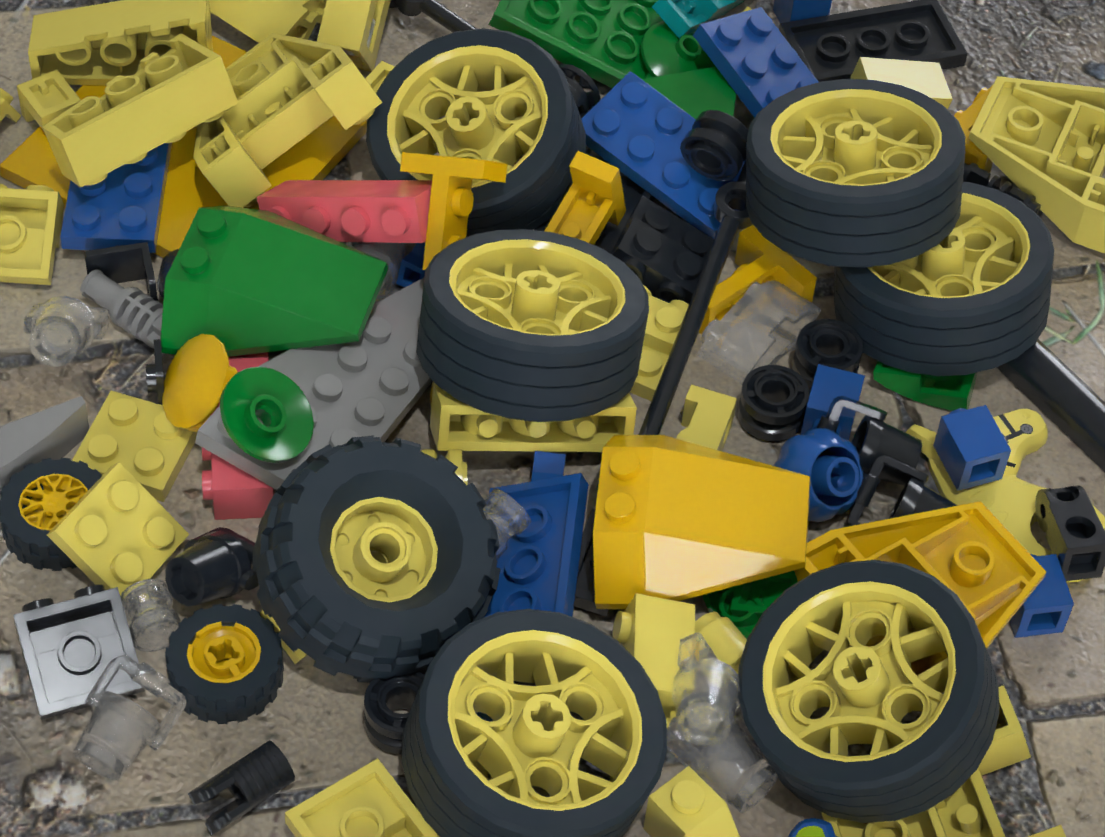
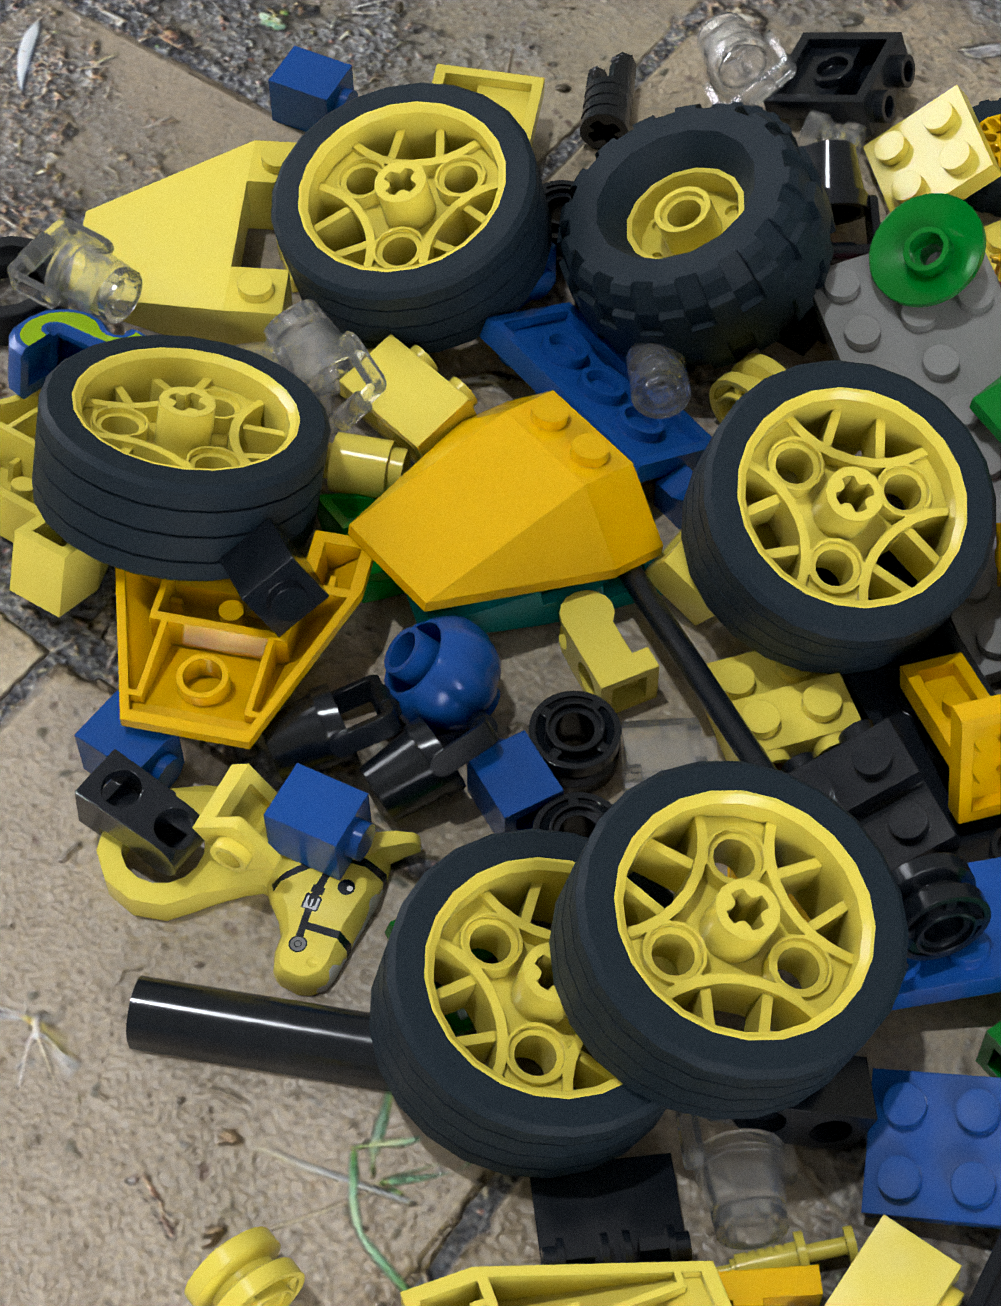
camera: 140 degrees right, 5 degrees up
none -> light yellow bracket [192,764,281,872]
none -> black brick [219,518,329,637]

